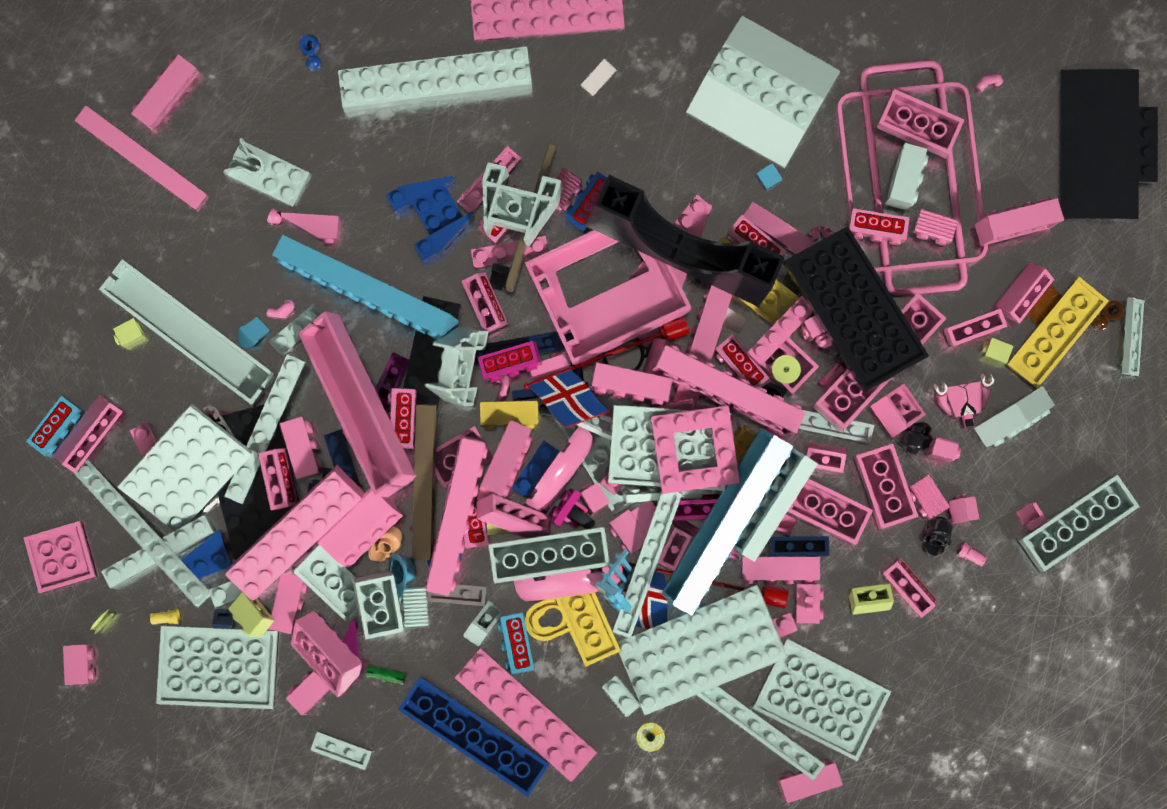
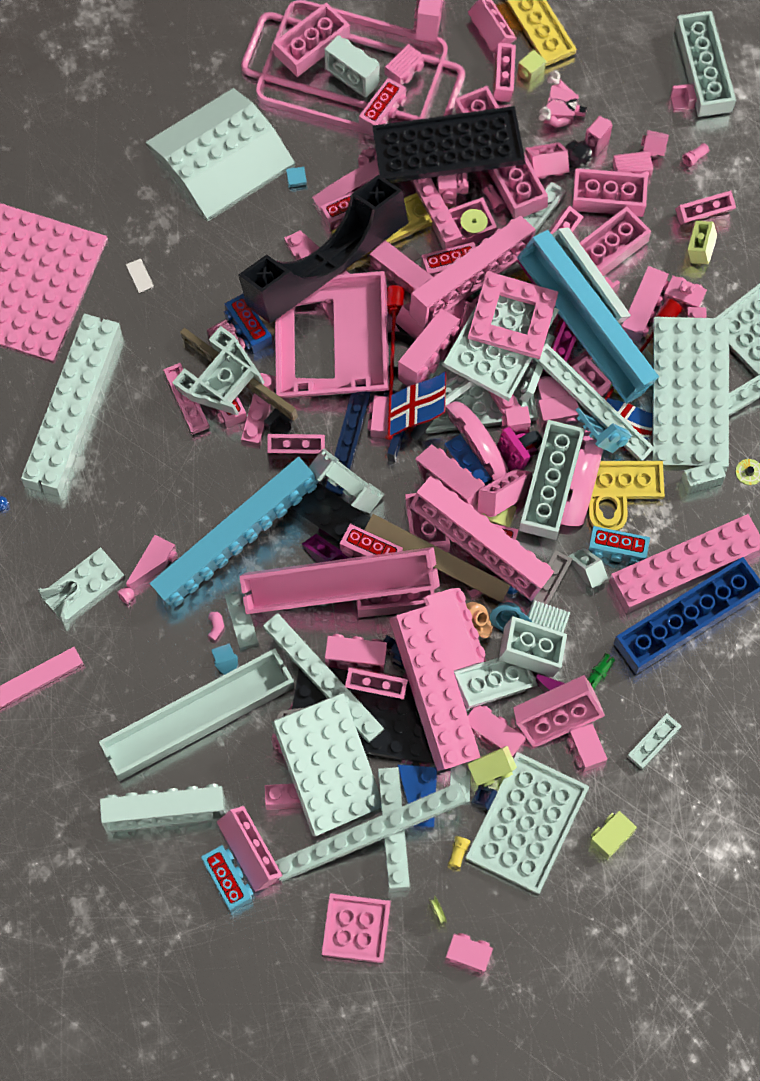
camera: 65 degrees left, 15 degrees down
yellowish green brick [113,318,145,348] -> none
dark blue brick [323,429,362,486] -> none
blue wedge [385,176,475,264] -> none
dark pink brick [478,341,542,383] -> none
light yellow brick [480,401,539,430] -> none
bright pink arm [496,375,510,402] -> none
dark blue brick [769,536,829,557] -> none
black head [922,517,953,557] -> none
light aqua brick [974,386,1055,448] -> none
none -> light aqua brick [100,784,226,832]
none -> yellowish green brick [590,811,637,860]

